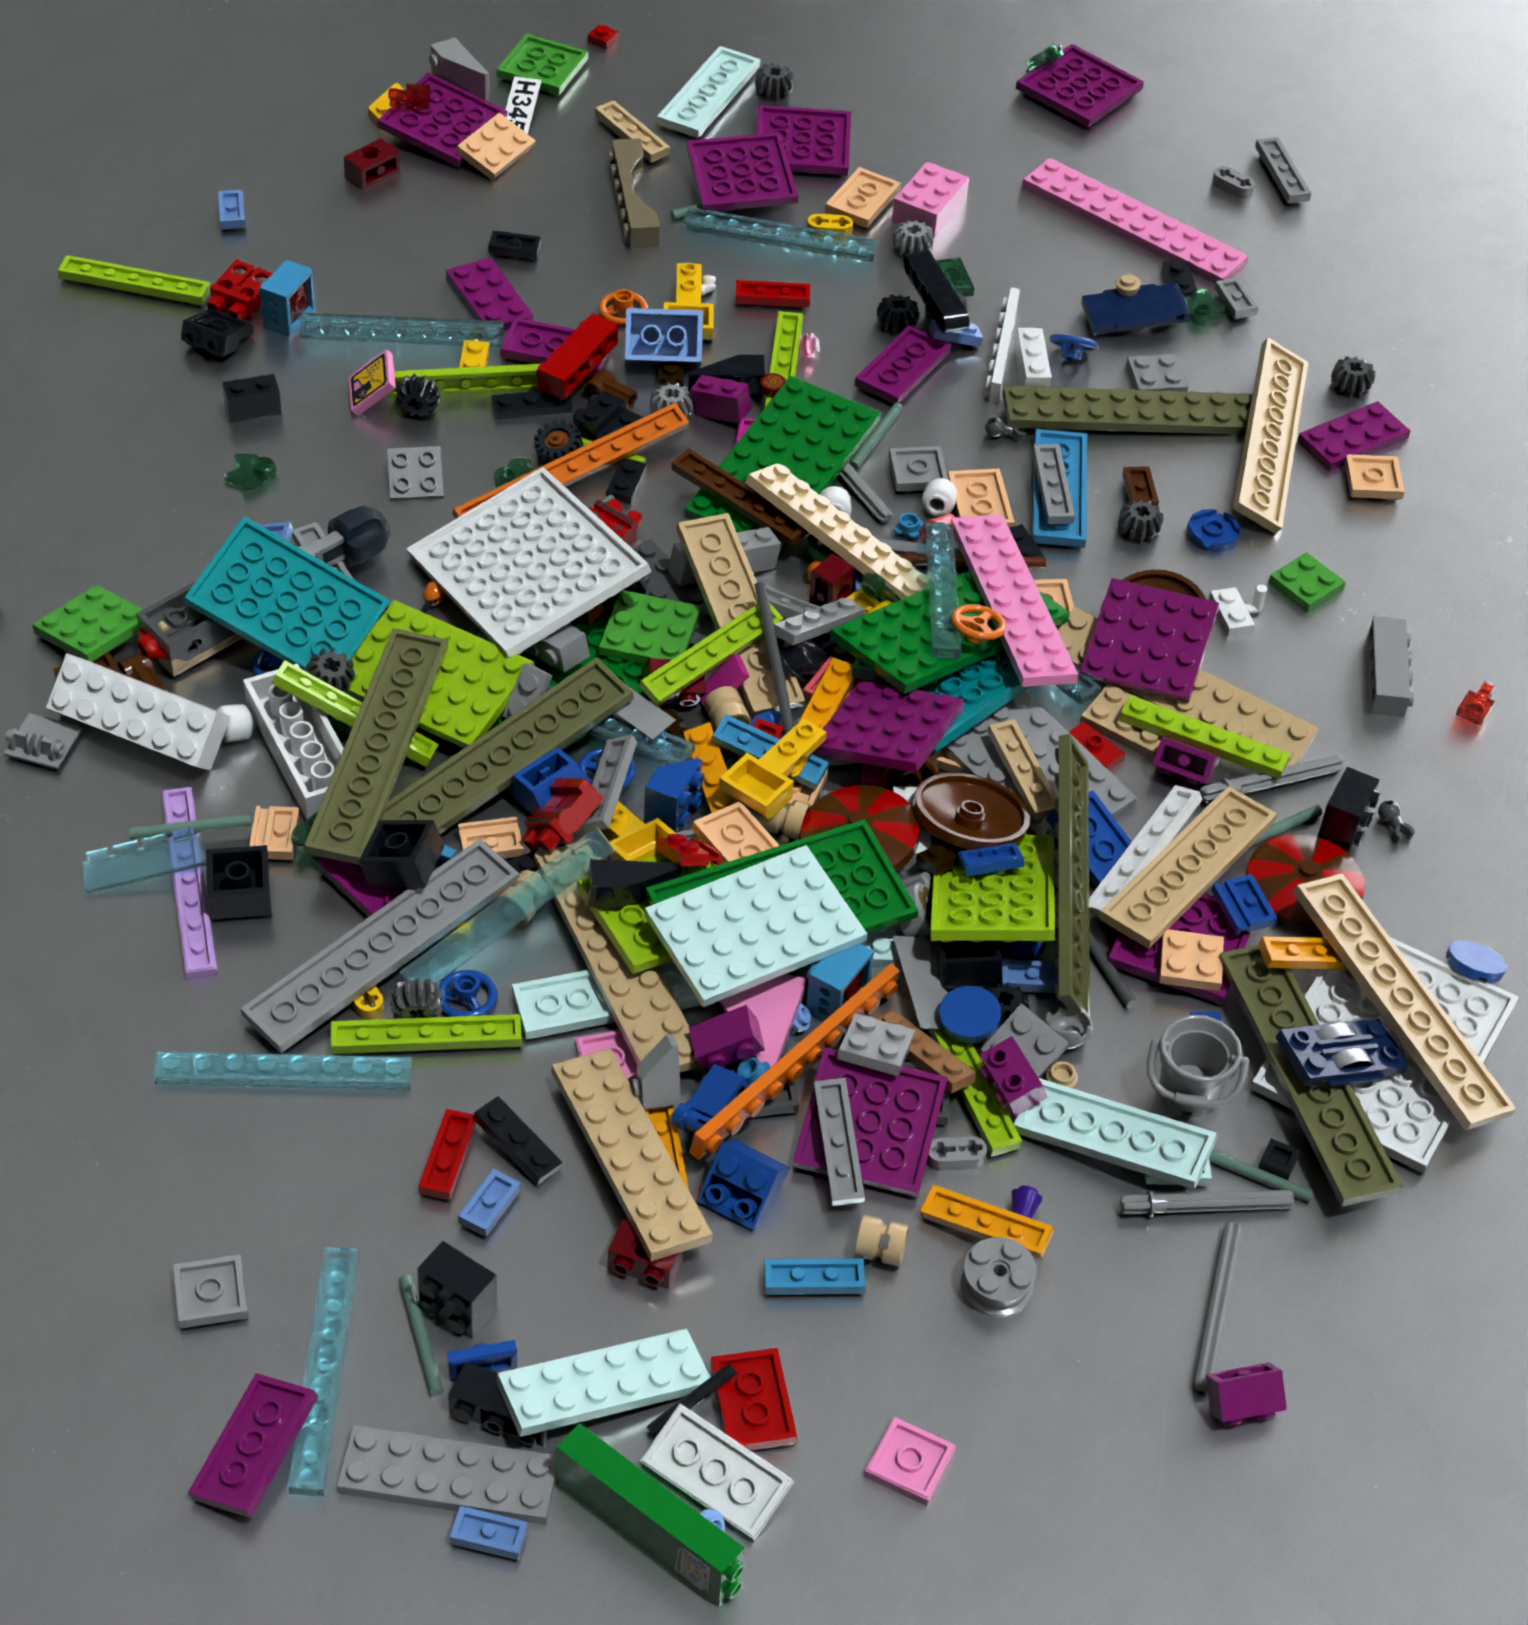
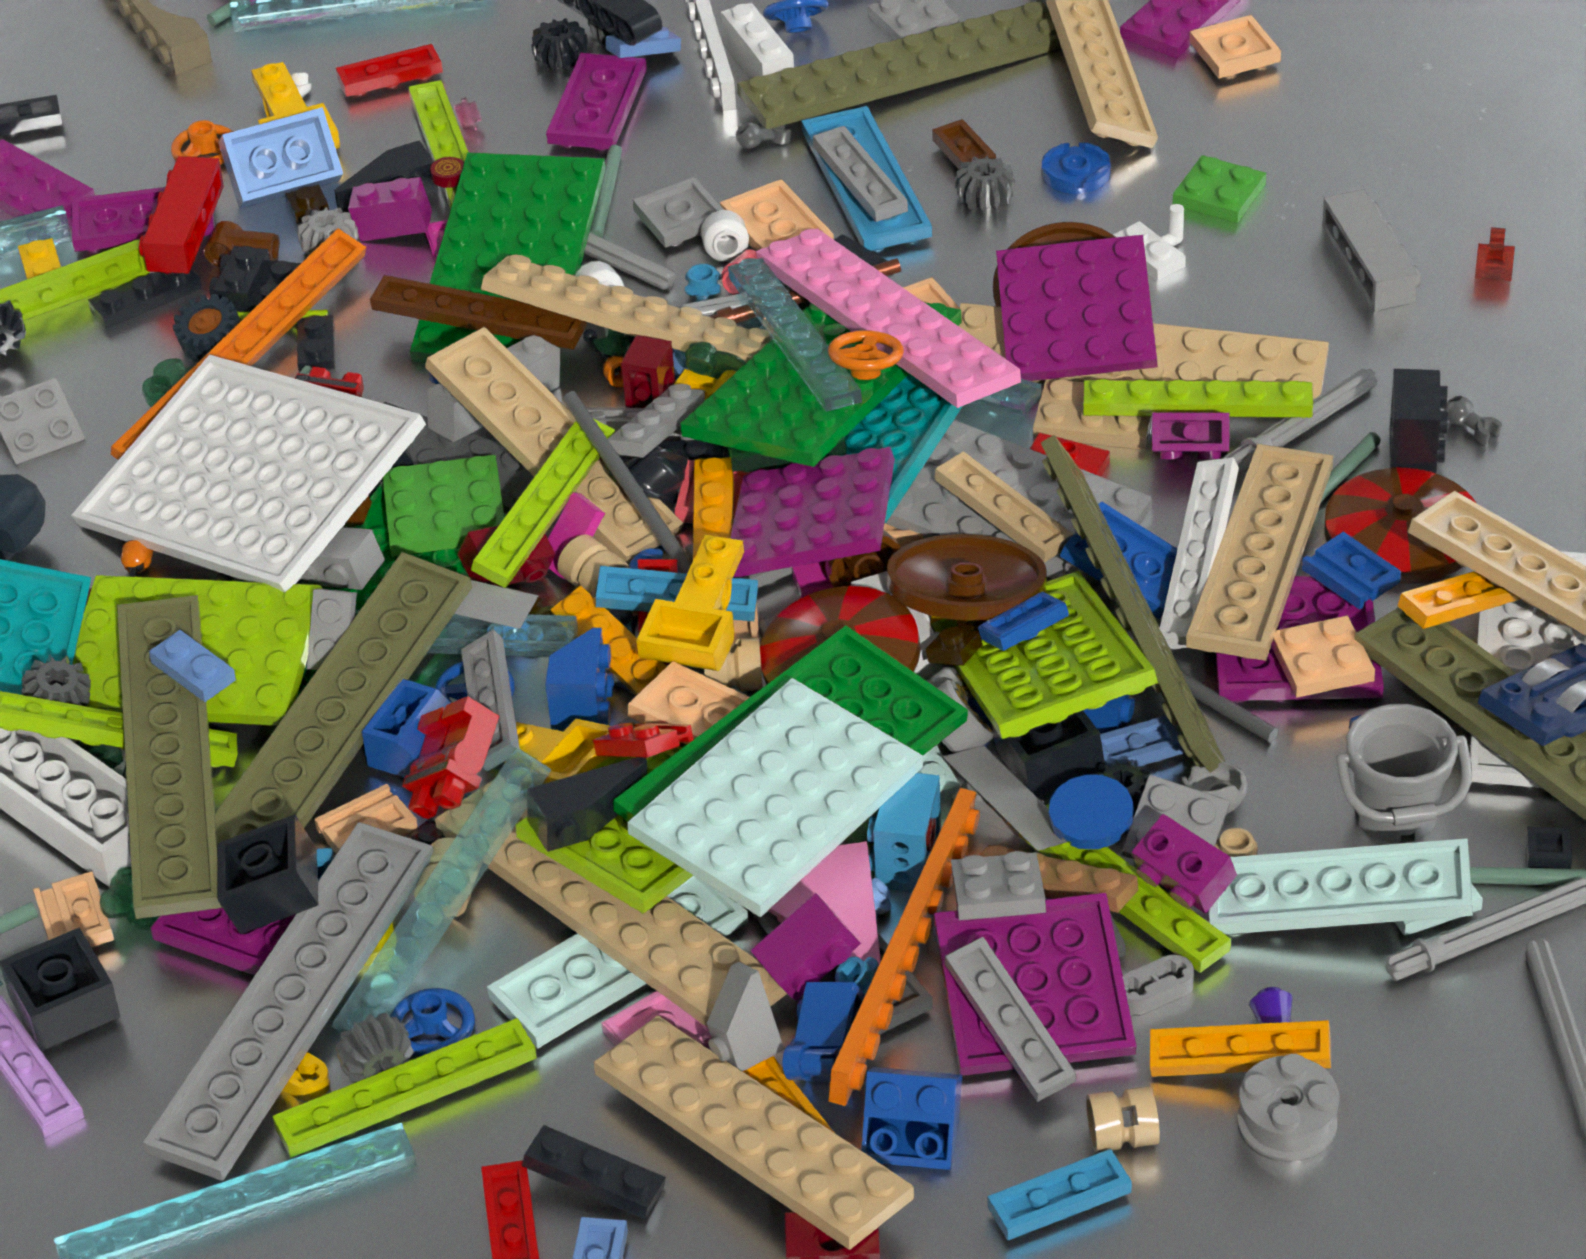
camera: 15 degrees left, 5 degrees down
none -> medium blue plate [149,630,236,702]

